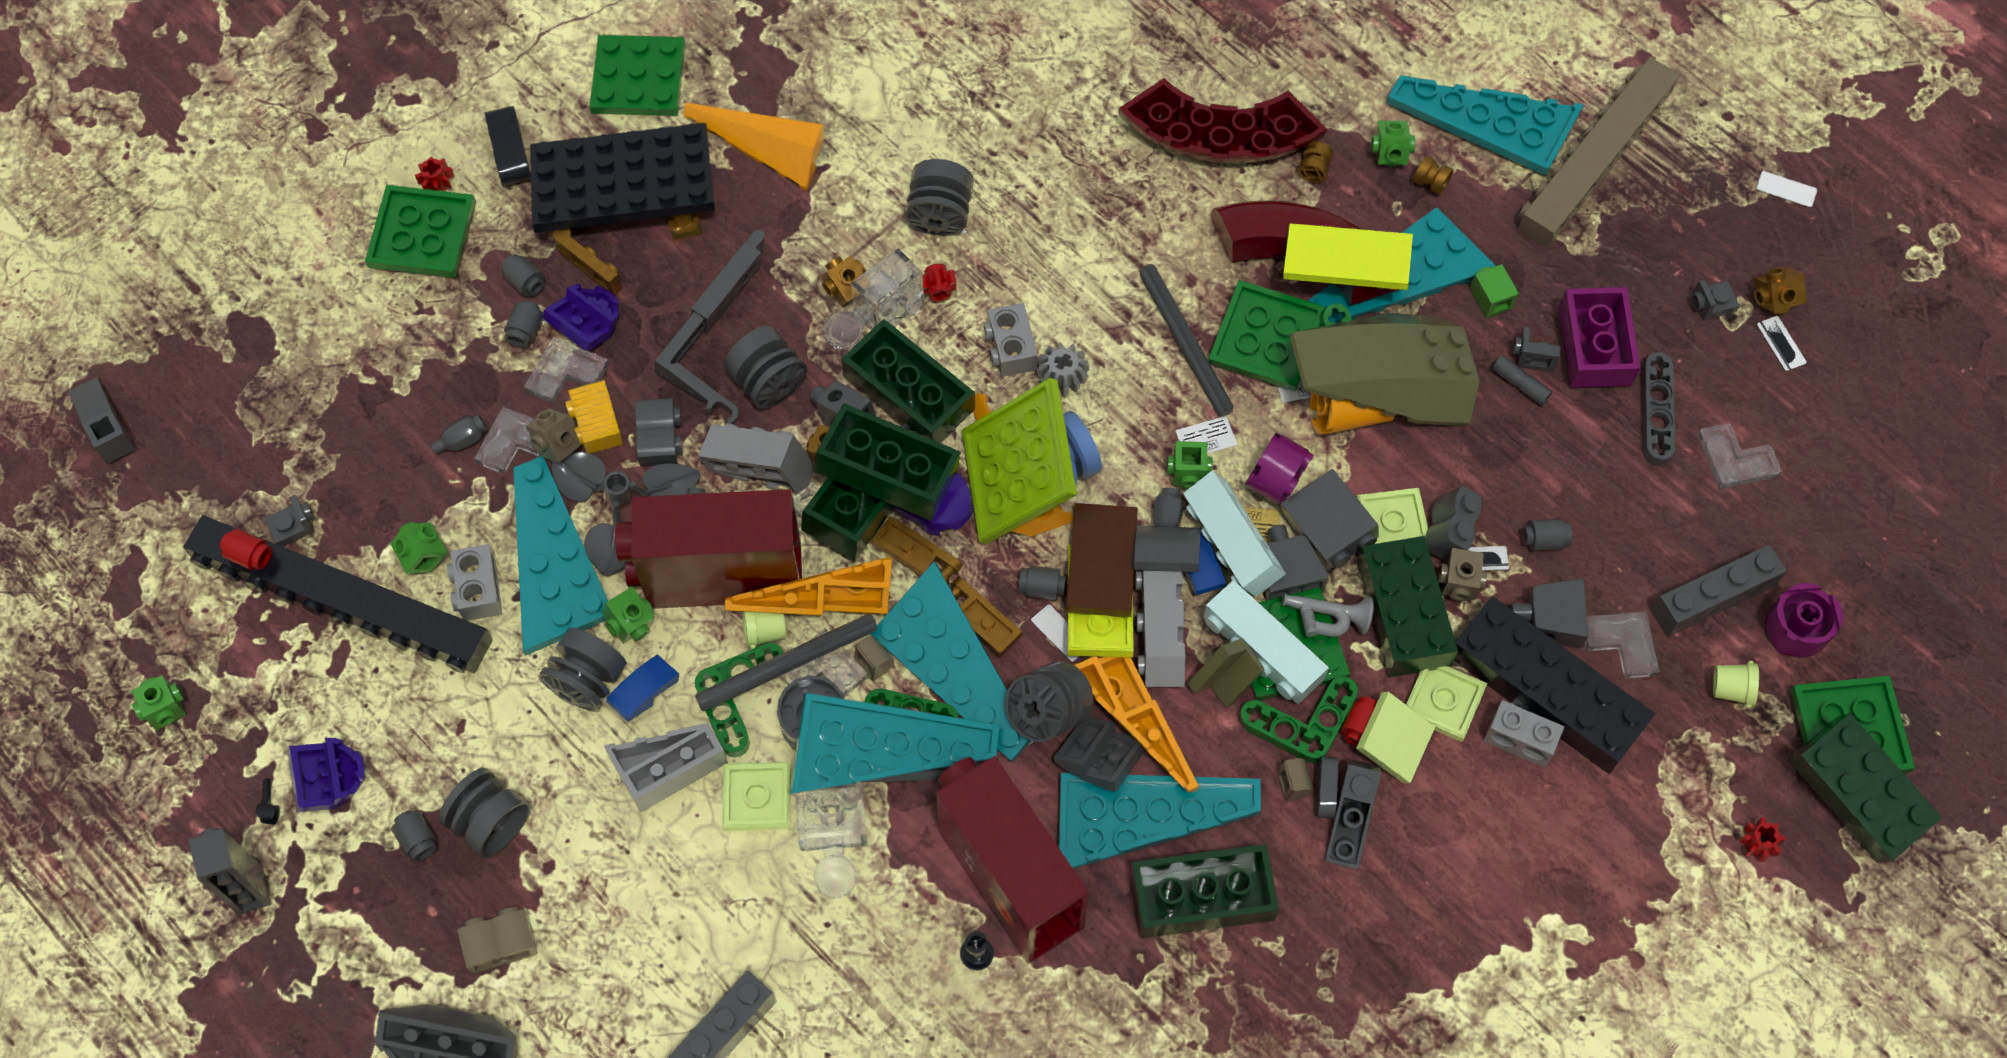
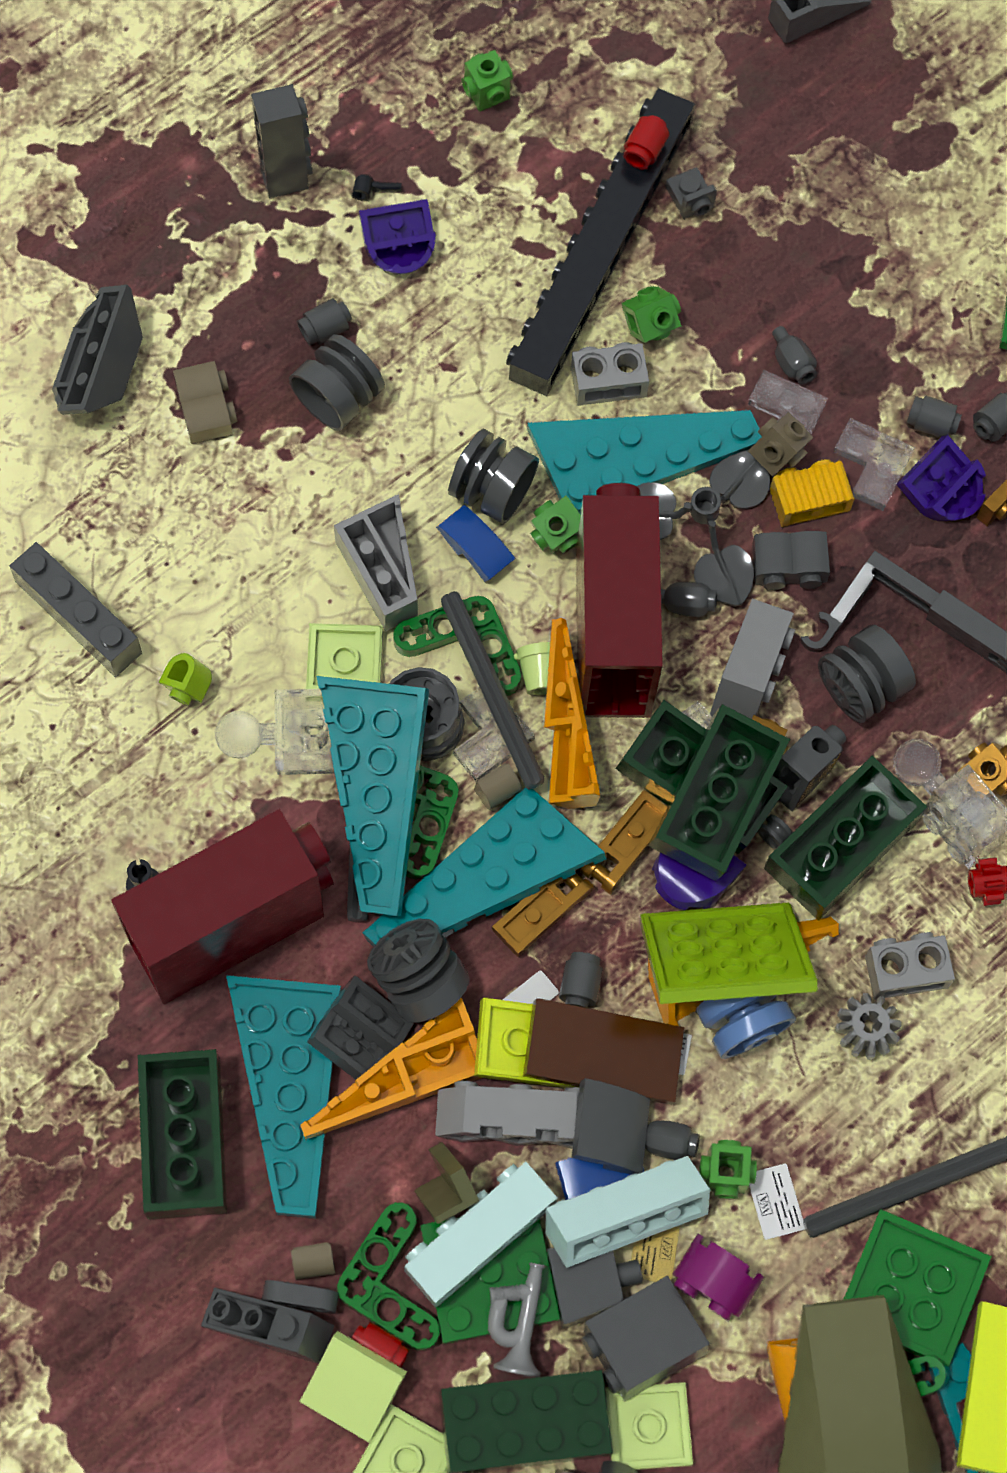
camera: 90 degrees right, 5 degrees up
none -> lime plate [159,653,212,706]

